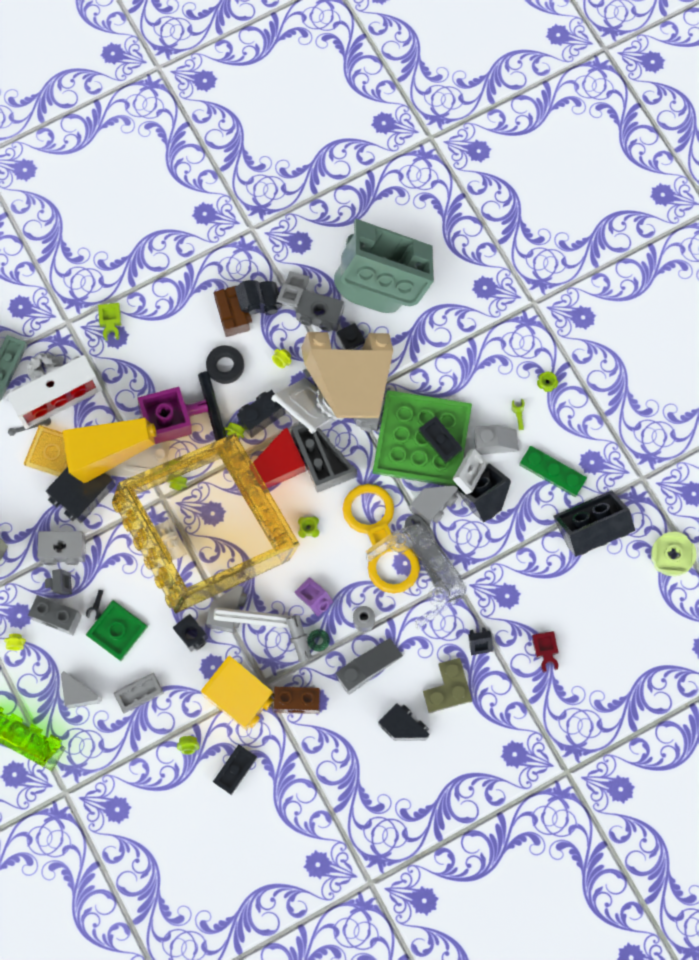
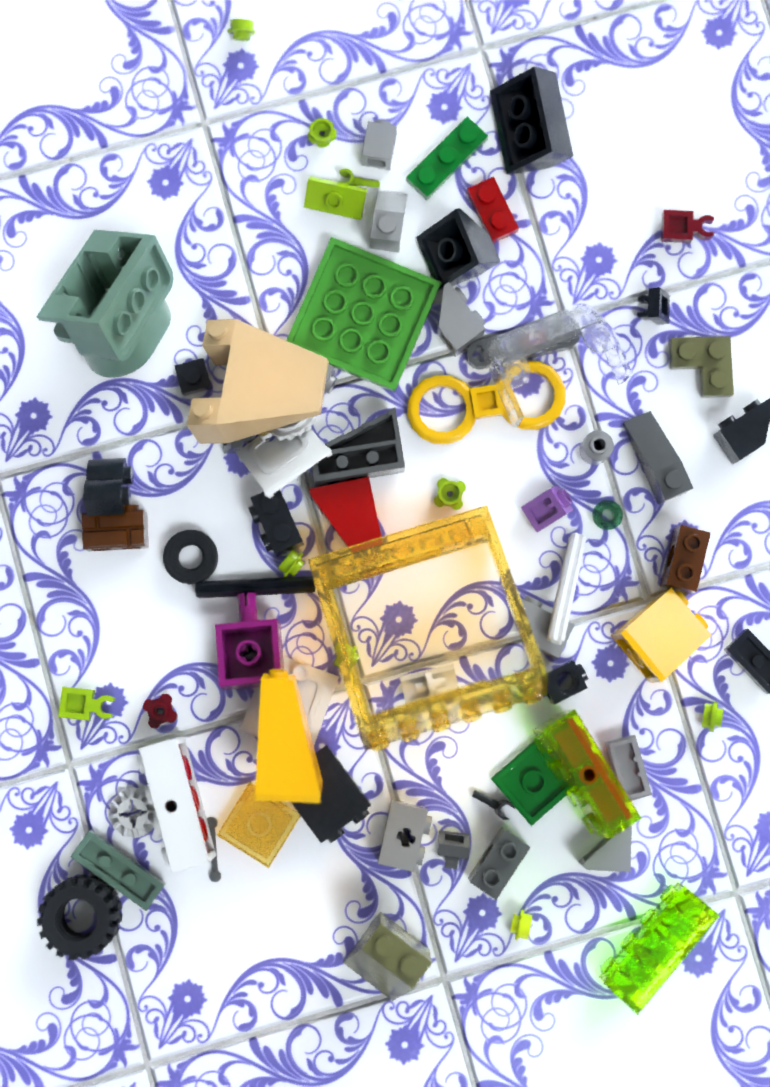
camera: 85 degrees left, 10 degrees up
neon yellow plate [272,349,292,368] -> none
light grey slope [277,271,310,308] -> none
light grey pin [286,615,313,662] -> none
dark grey brick [296,290,344,332] -> none
black plate [418,416,463,464] -> none
white plate [453,448,488,494] -> none
yellowish green plate [651,532,697,577] -> none
none -> dark red plate [143,694,178,728]
none -> lime plate [227,19,256,41]
none -> lime plate [304,176,368,220]
none -> light grey brick [362,120,397,171]
none -> red plate [466,176,519,243]
none -> clear neon green brick [532,709,642,839]

